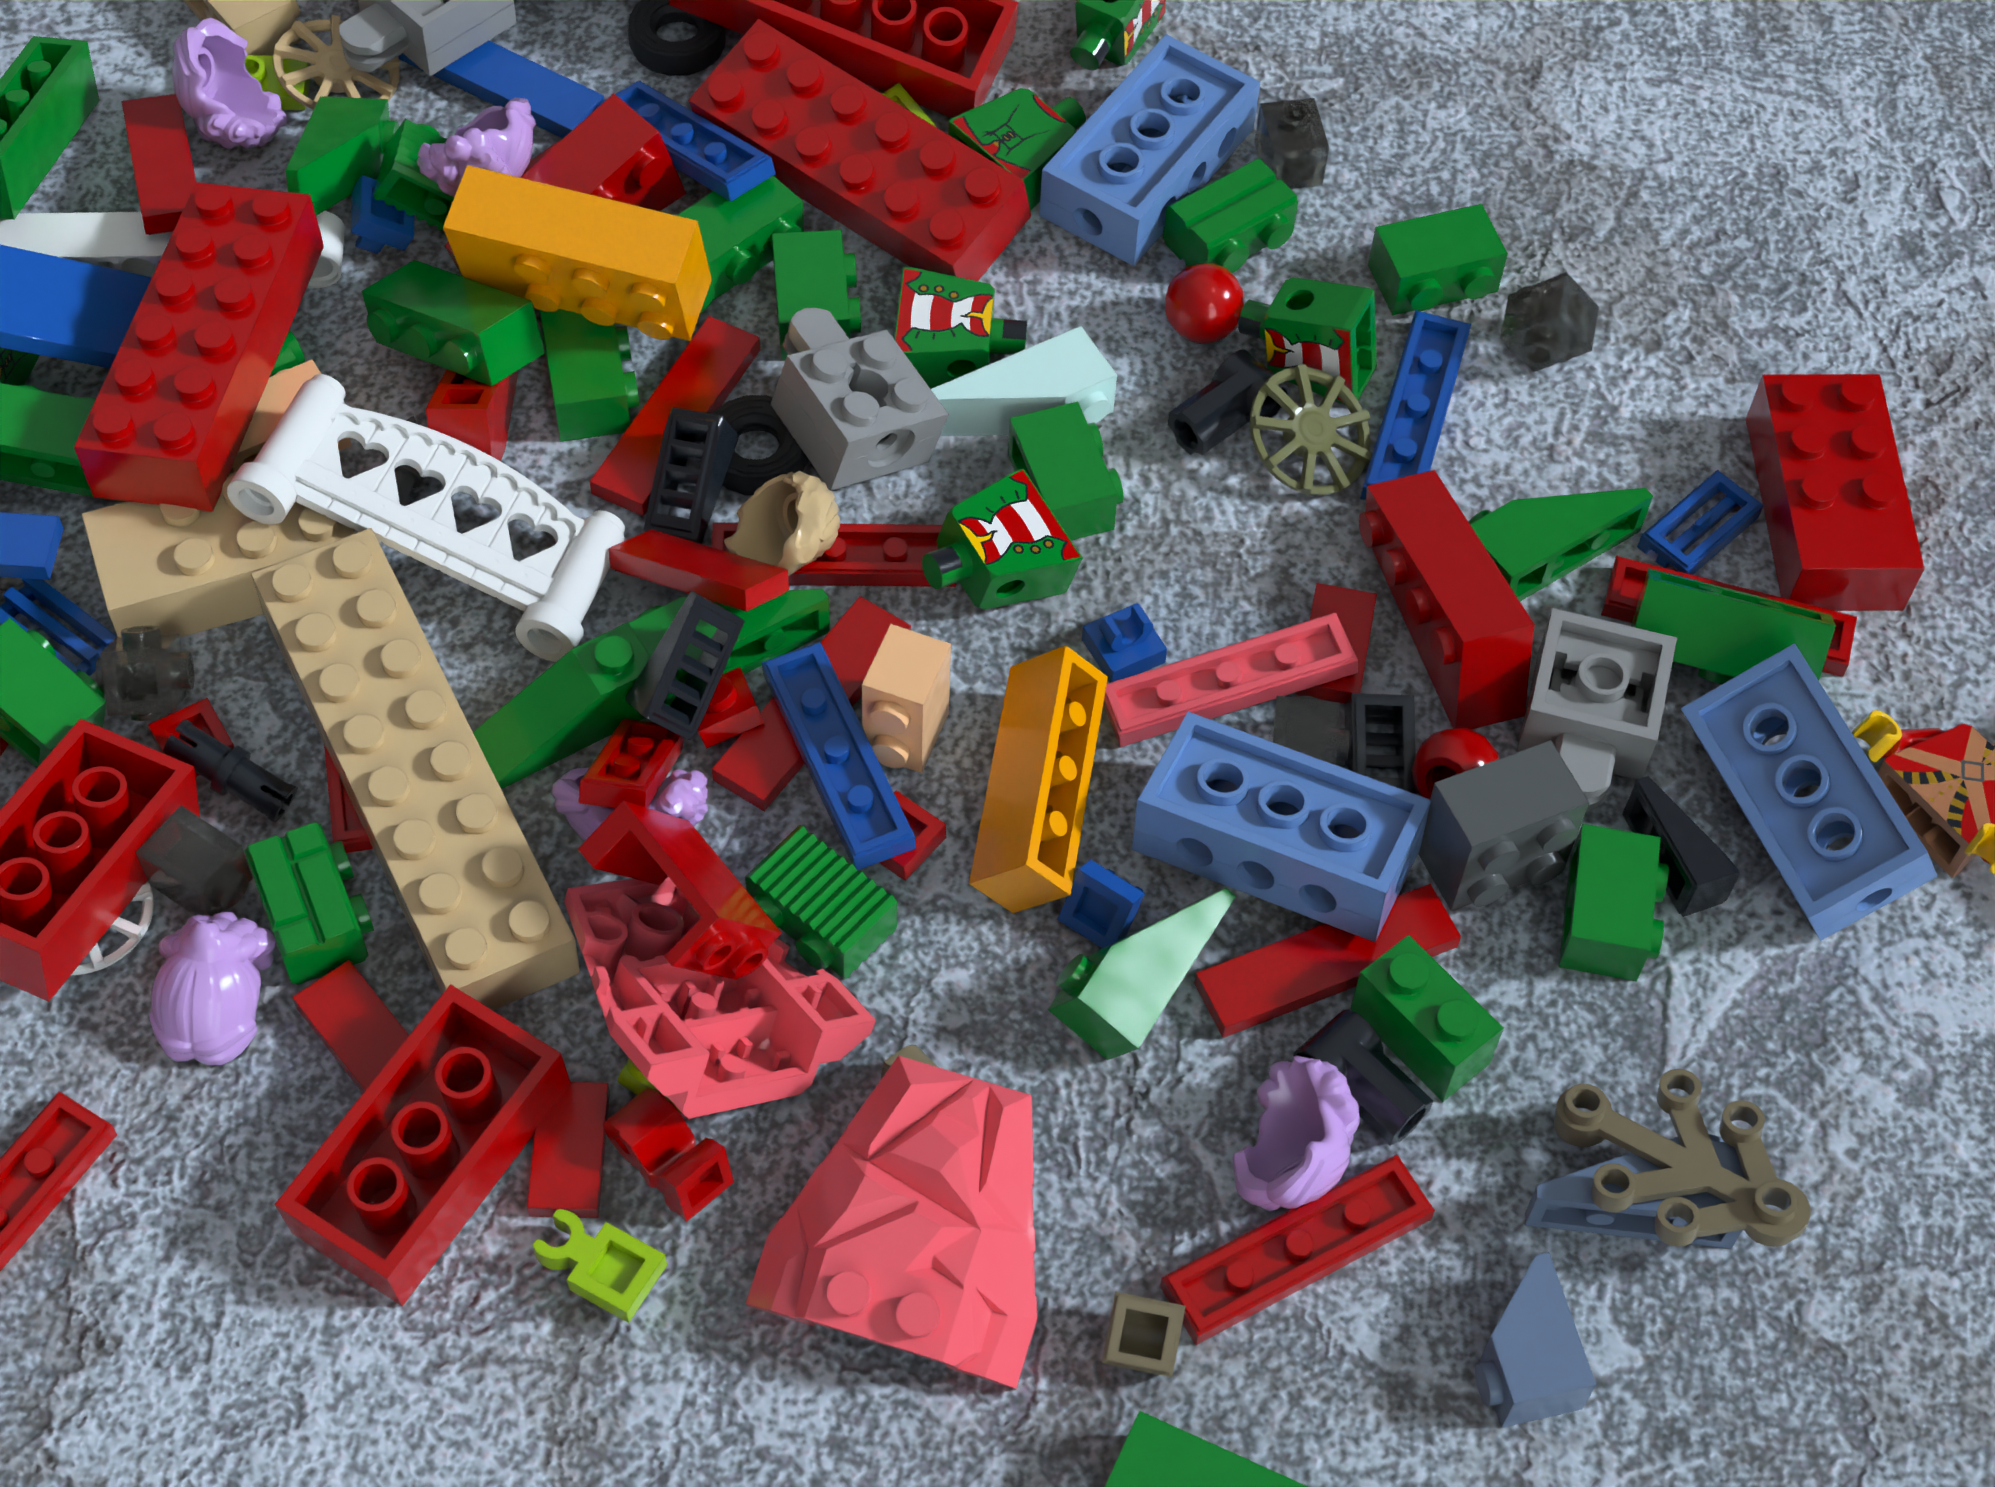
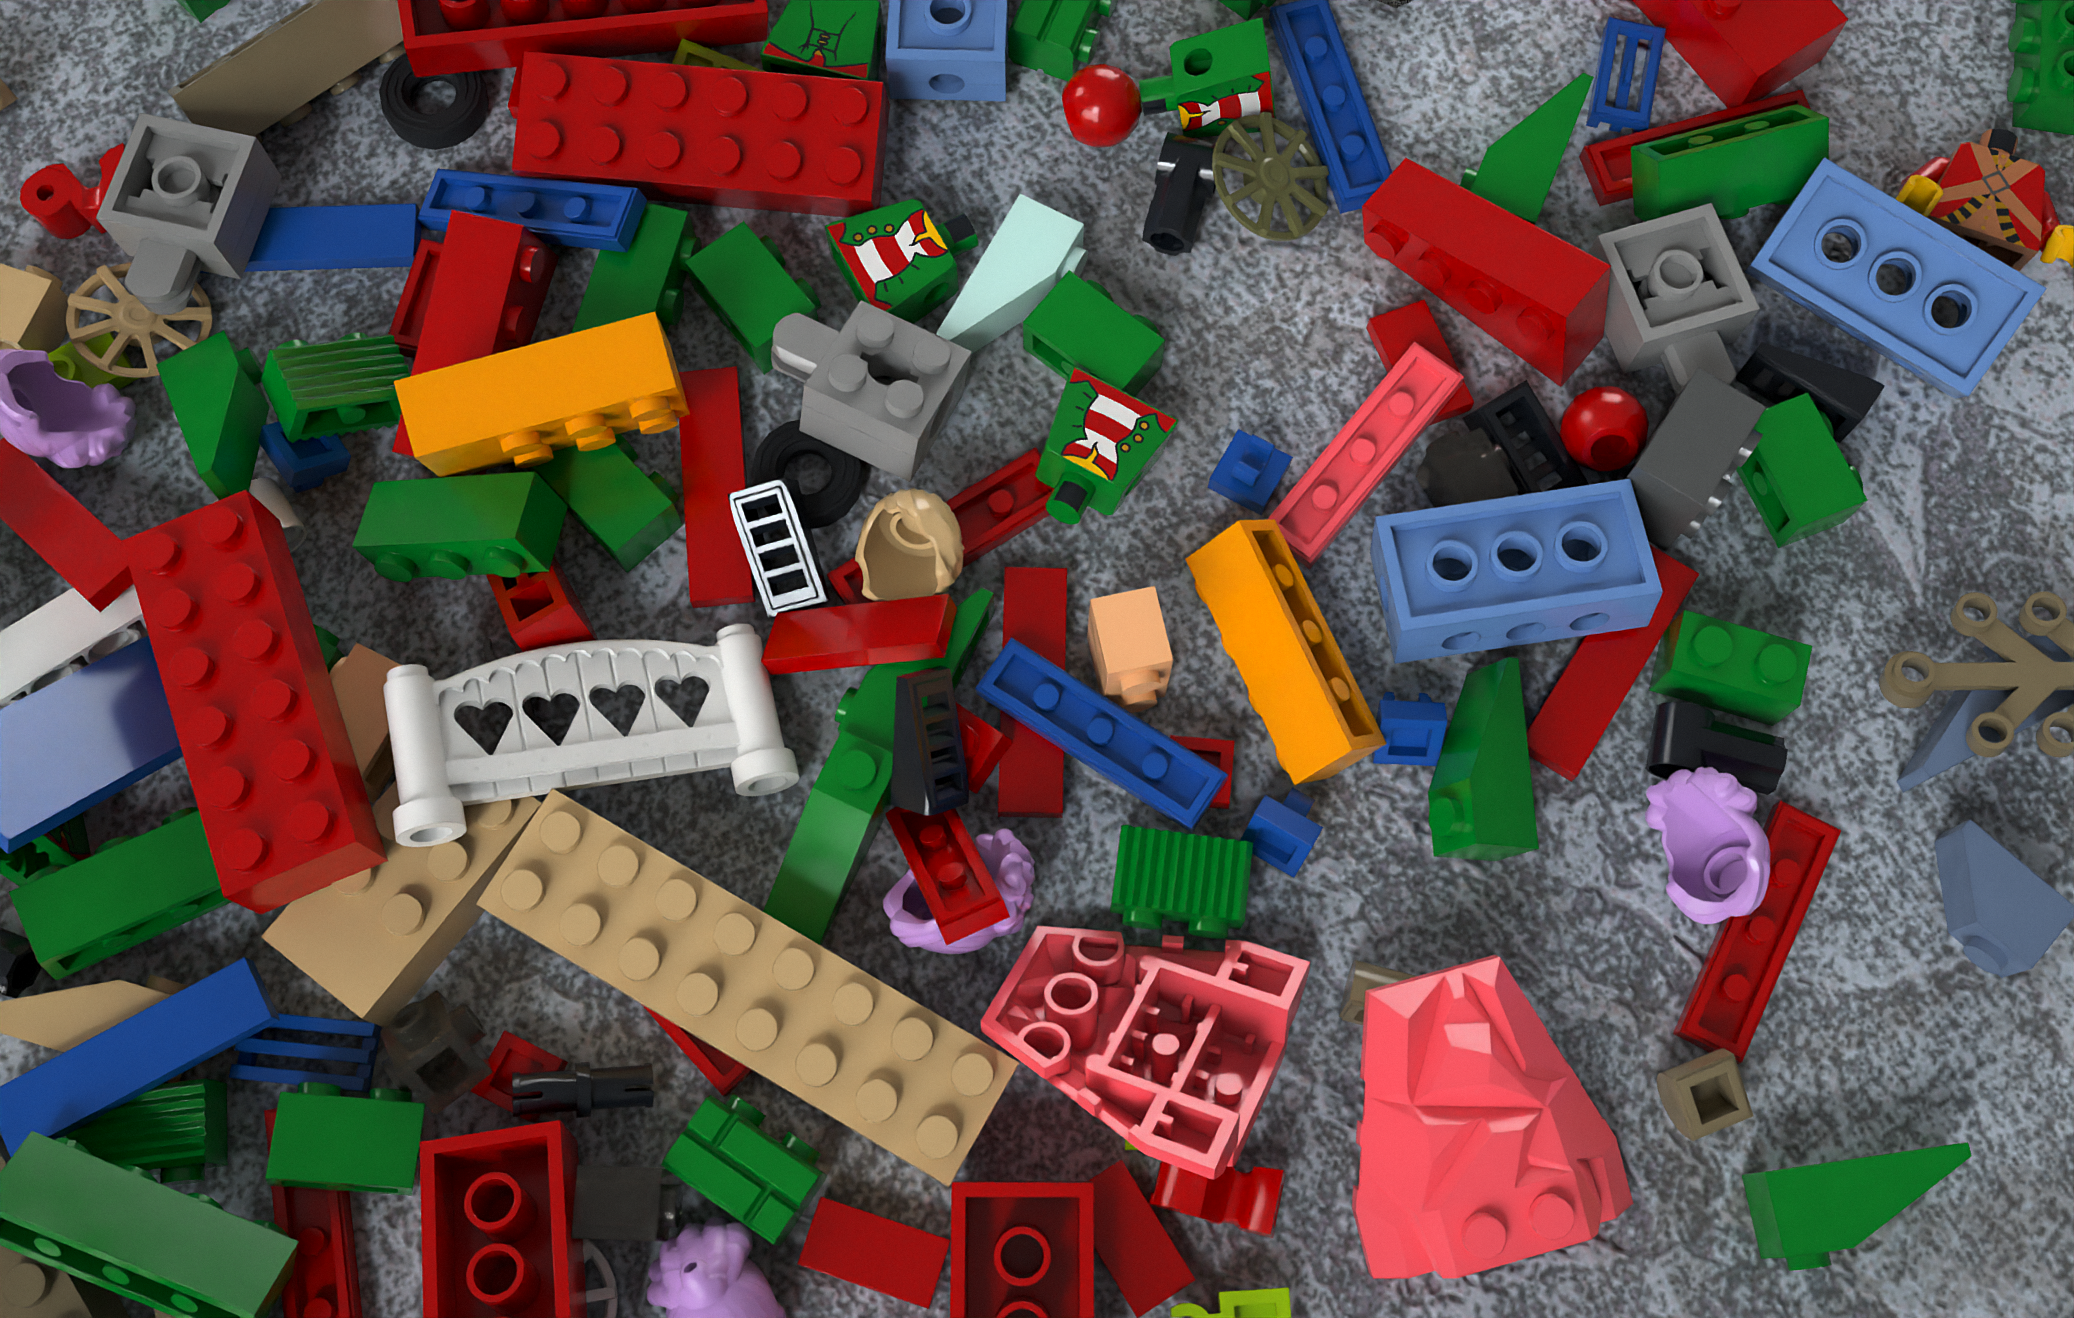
camera: 30 degrees left, 15 degrees up
lavender hair [417,98,536,197] -> none
red panel [578,801,782,980] -> none
none -> blue tile [1240,787,1323,878]

